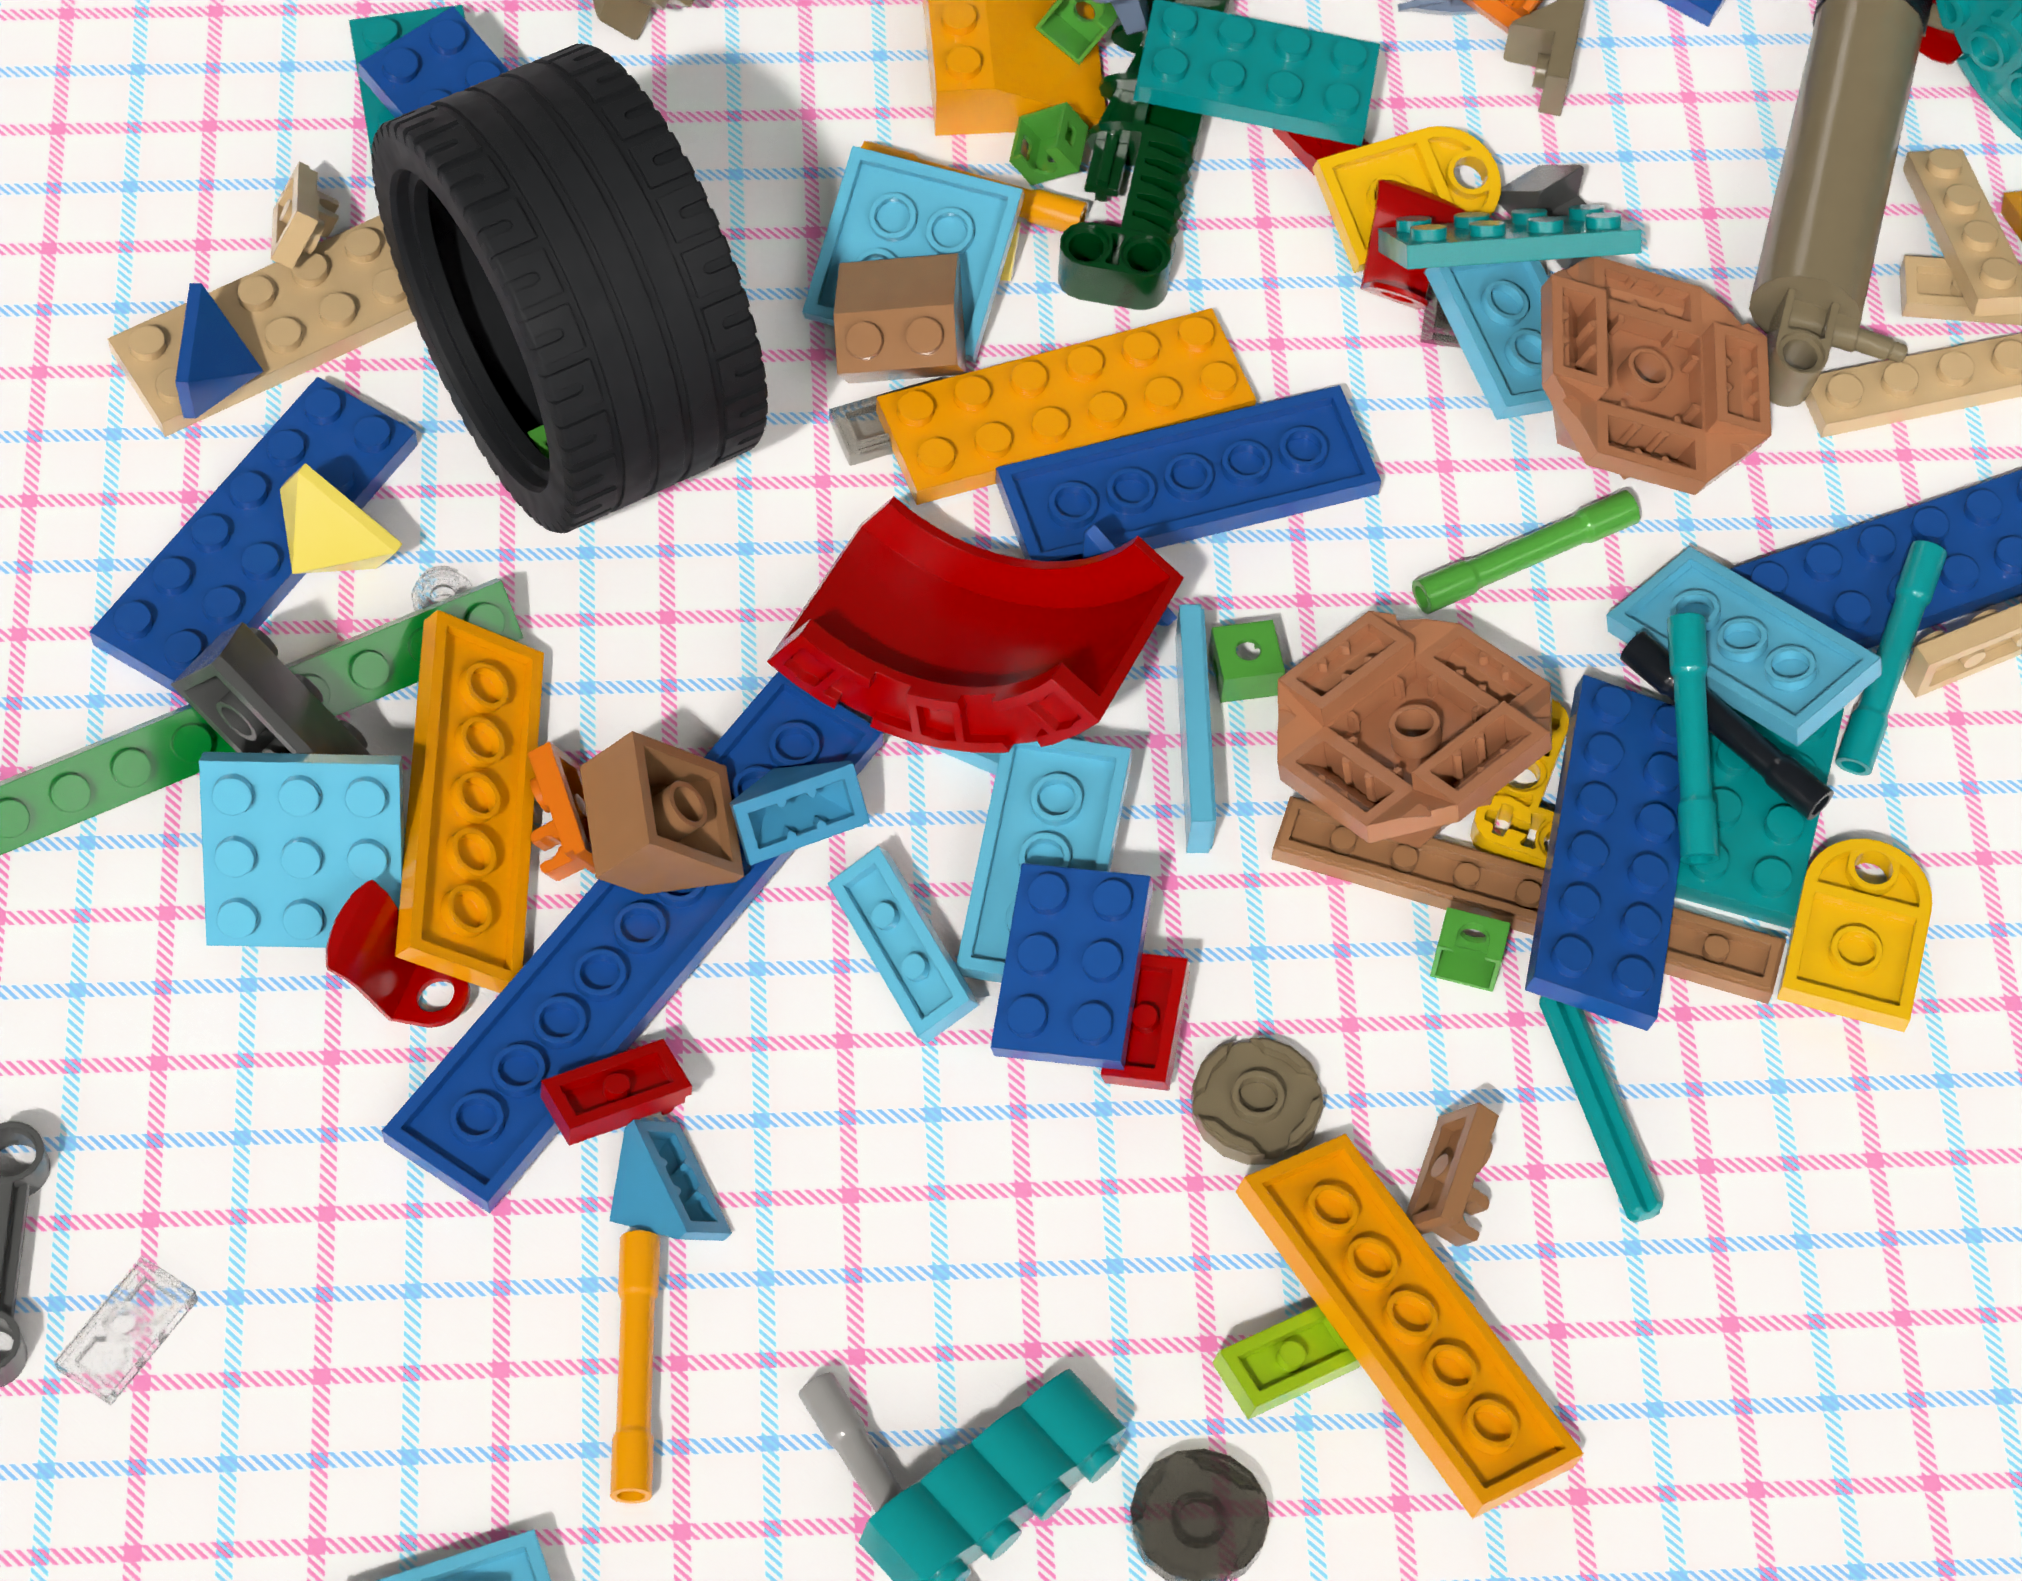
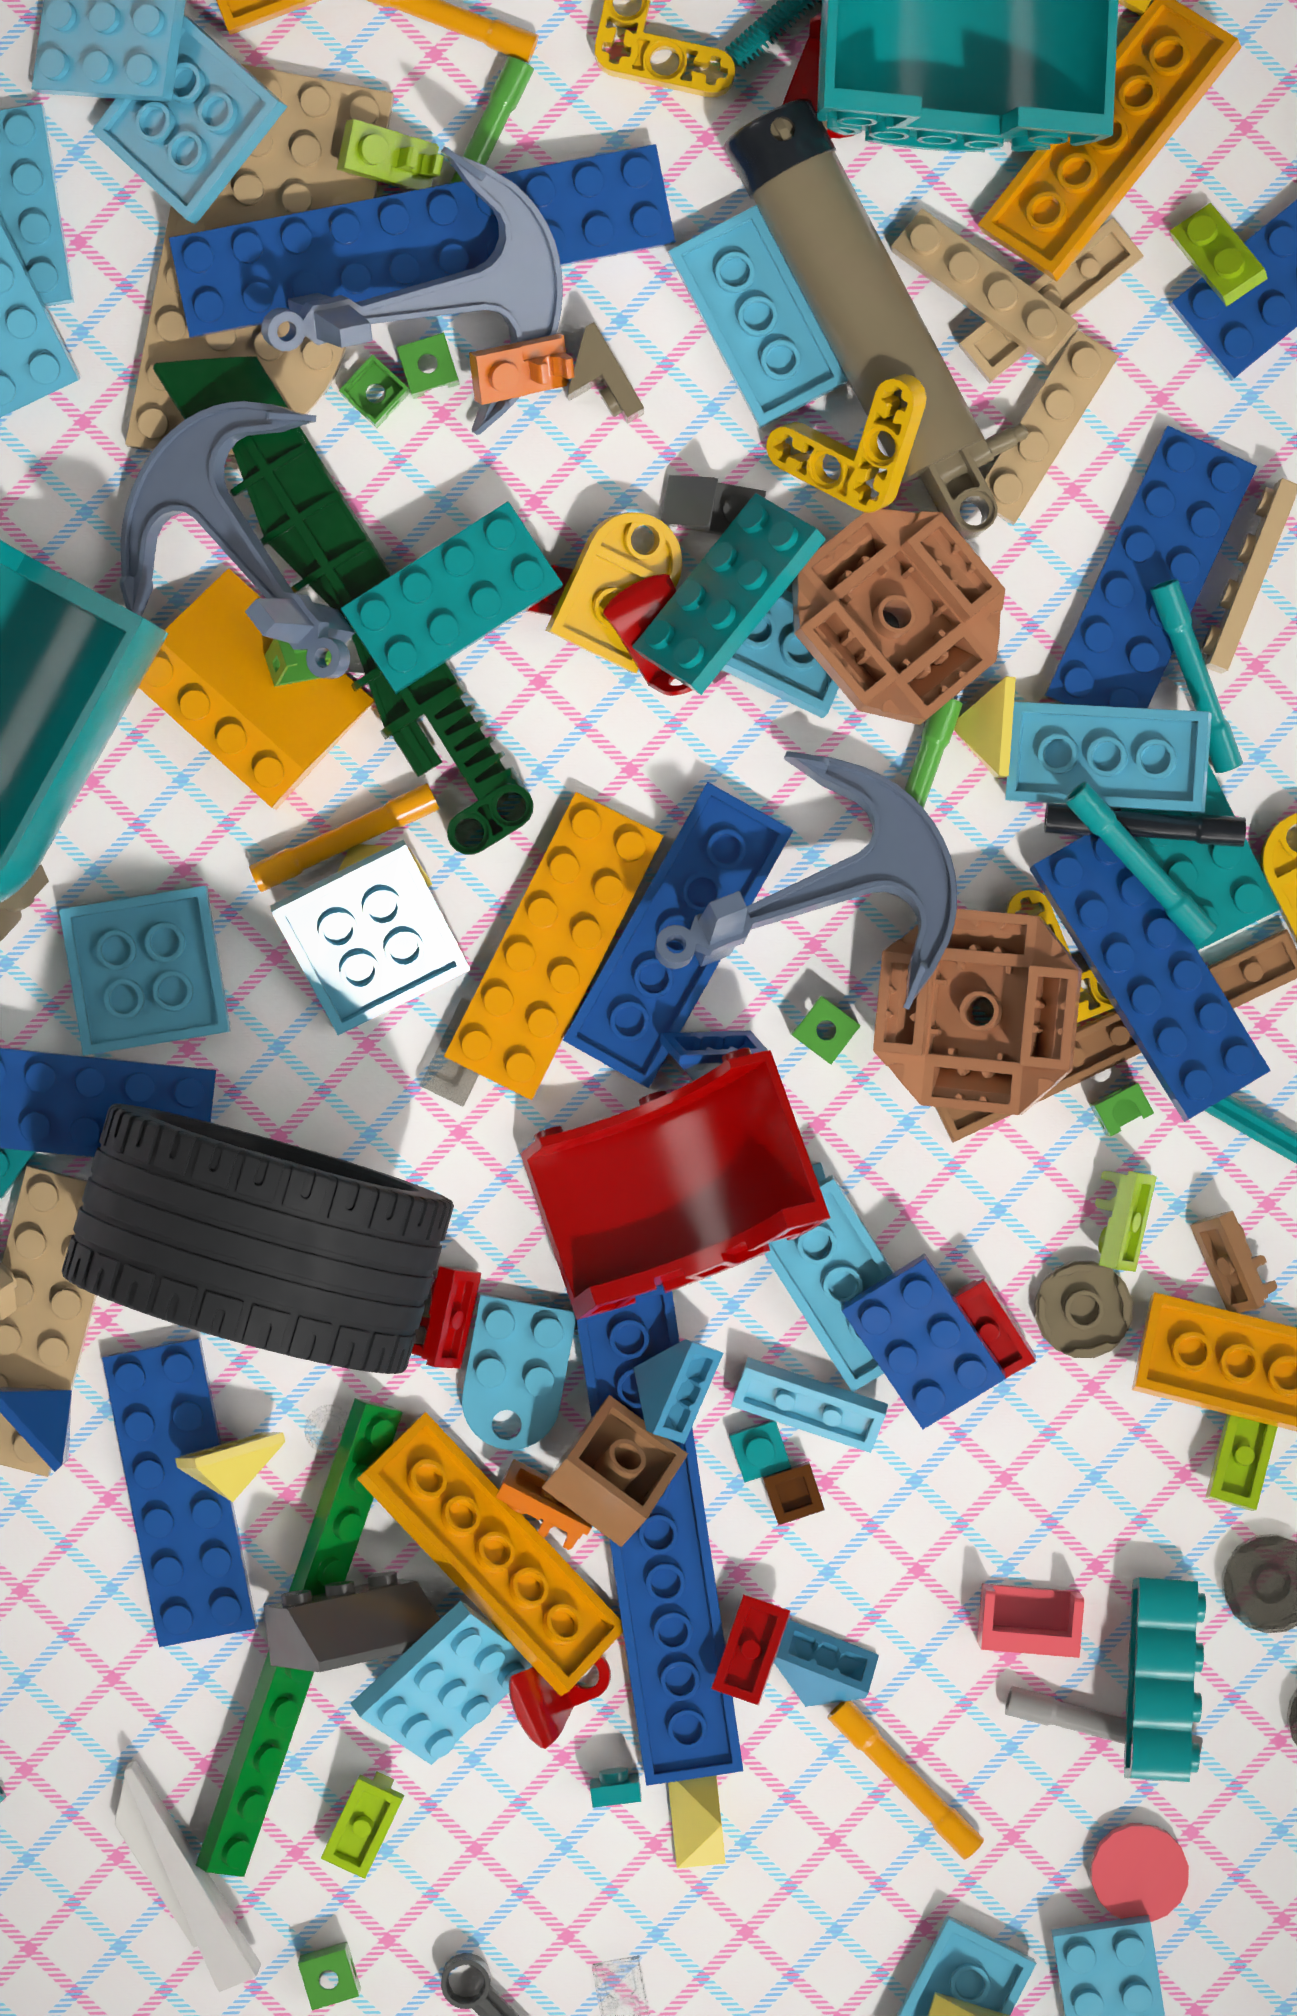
camera: 40 degrees left, 30 degrees up
medium nougat slope [833,253,967,384] -> none
bright green piece [1009,102,1089,186] -> none
medium azure tile [1175,604,1216,853] -> none
none -> medium azure plate [59,886,231,1056]
none -> lime plate [320,1771,405,1879]
none -> red plate [411,1266,482,1369]
none -> medium azure plate [462,1294,576,1450]
none -> teal plate [590,1767,642,1808]
none -> sand blue piece [654,751,957,1010]
none -> medium azure plate [668,205,848,429]
none -> light yellow slope [668,1775,726,1869]
none -> teal plate [729,1420,791,1483]
none -> reddish brown plate [763,1461,825,1526]
none -> yellow beam [766,374,927,513]
none -> light yellow slope [954,676,1016,778]
none -> coral panel [977,1583,1084,1658]
none -> lime plate [1095,1170,1157,1272]

